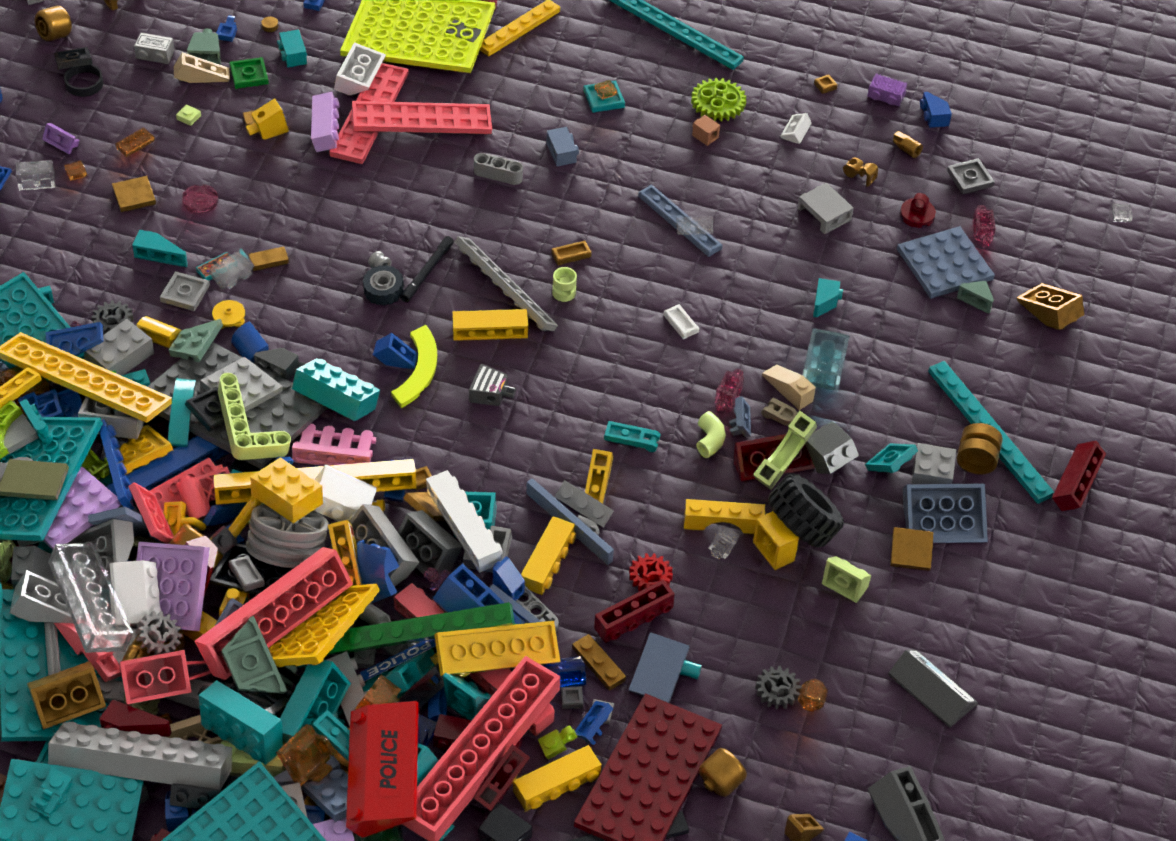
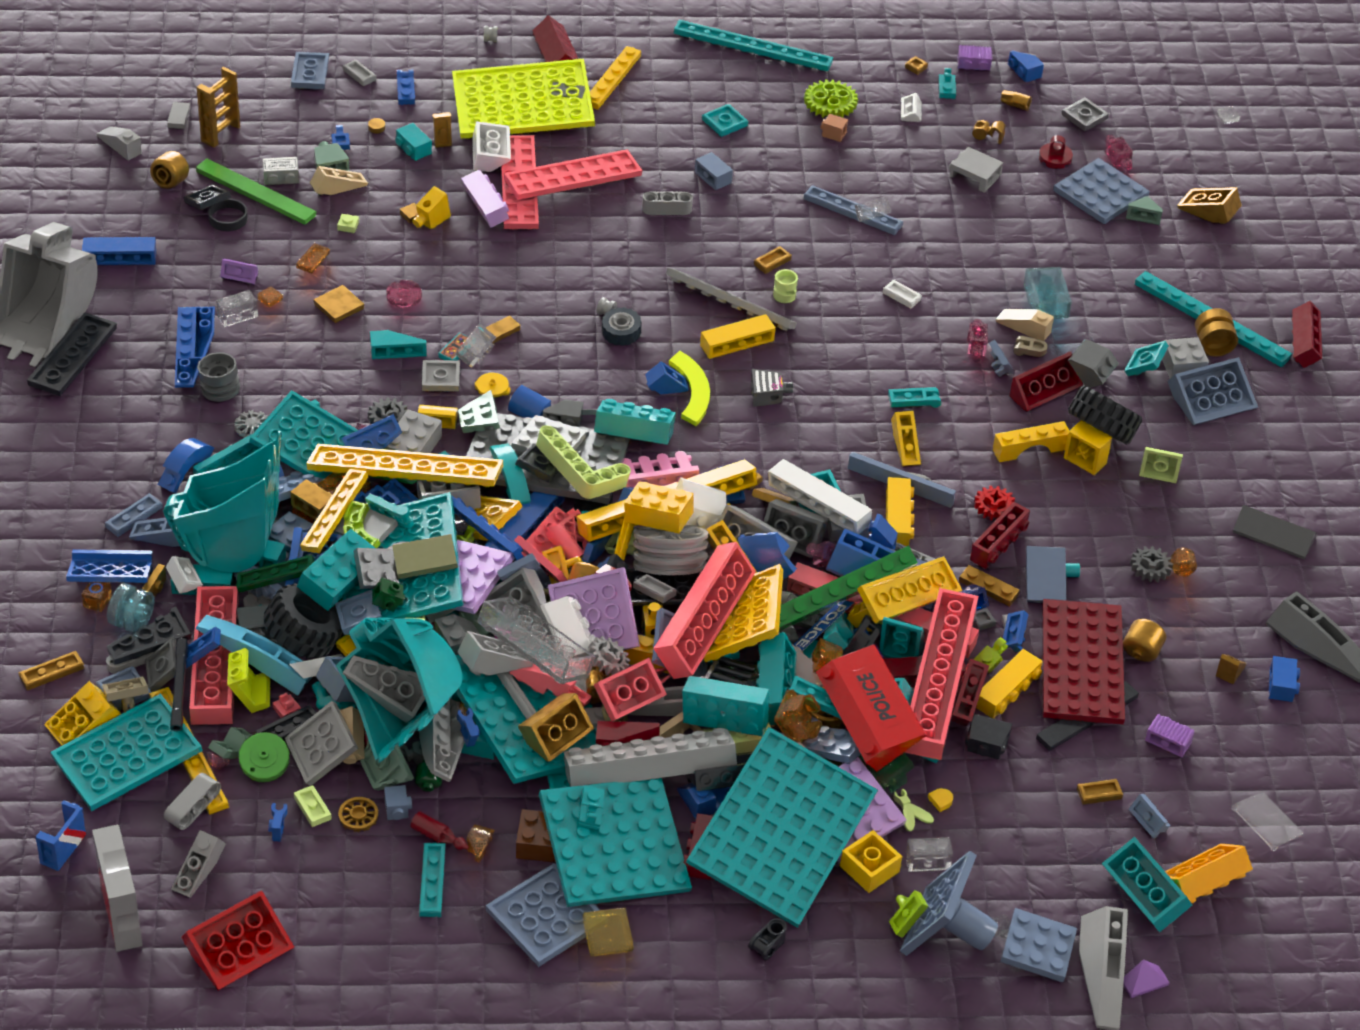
camera: 20 degrees left, 5 degrees down
sand green wing [221,616,287,694] -> none
green tile [229,57,269,89] -> none
black piece [400,236,454,303] -> none
light grey plate [554,480,614,528] -> none
clear orange tile [594,80,617,99] -> none
yellowish green cylinder [696,411,726,458] -> none
clear brick [708,525,740,559] -> none
yellowish green arch [753,411,817,490] -> none
teal slope [813,278,843,317] -> none
pearl gold tile [890,527,934,571] -> none
none -> bright green tile [196,158,316,225]
none -> pearl gold plate [433,113,452,148]
none -> teal plate [938,68,956,99]

